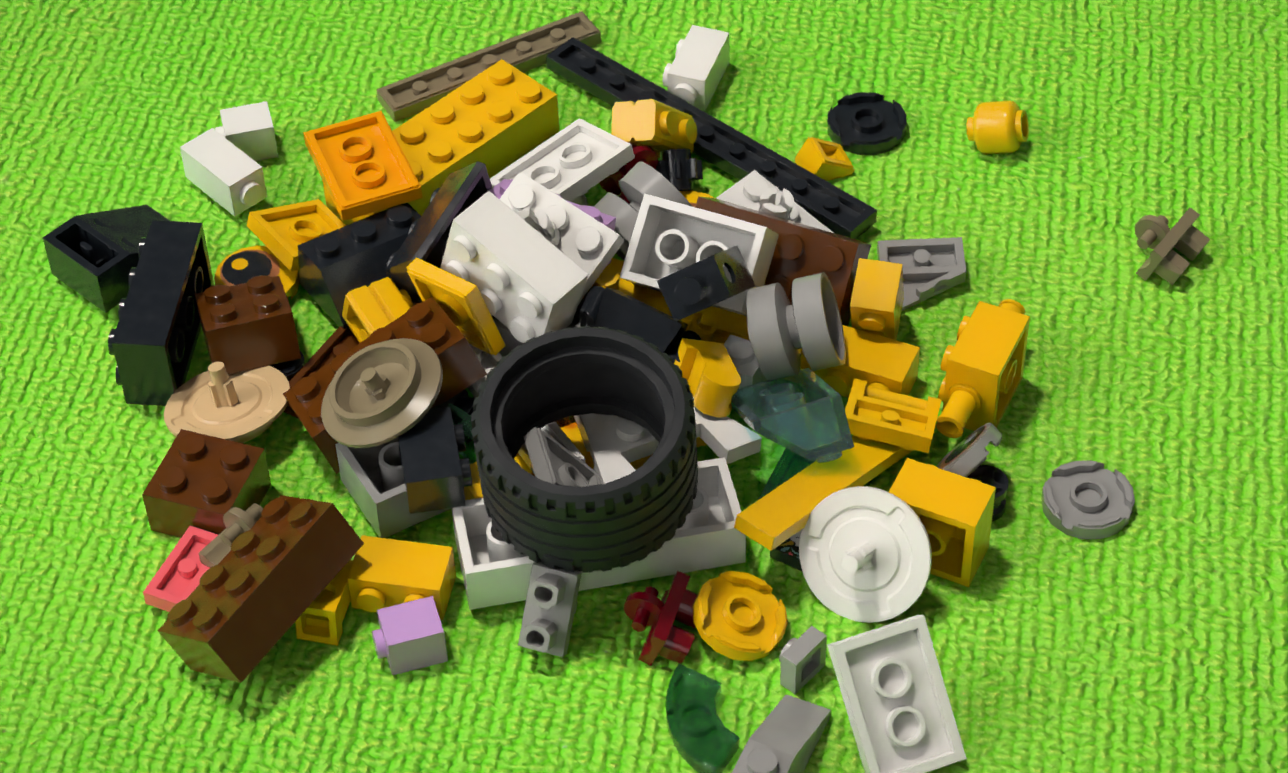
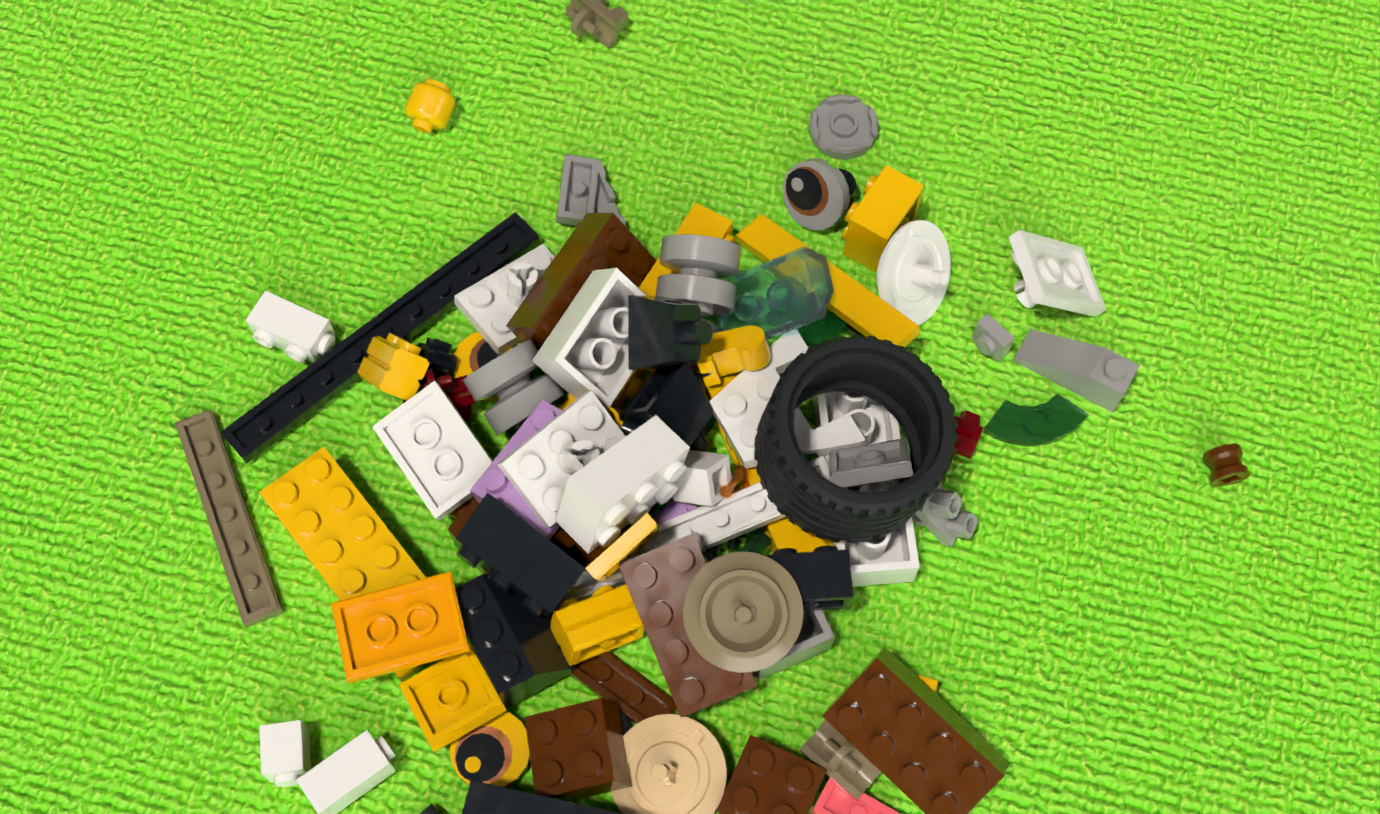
camera: 85 degrees left, 20 degrees up
yellow brick [347,535,456,620] -> none
lavender brick [372,596,448,675] -> none
yellow tile [693,571,788,661] -> none
yellow slope [795,137,855,181] -> none
black tile [827,92,907,155] -> none
yellow plate [840,378,942,453] -> none
yellow brick [850,258,904,340] -> none
yellow brick [936,299,1030,438] -> none

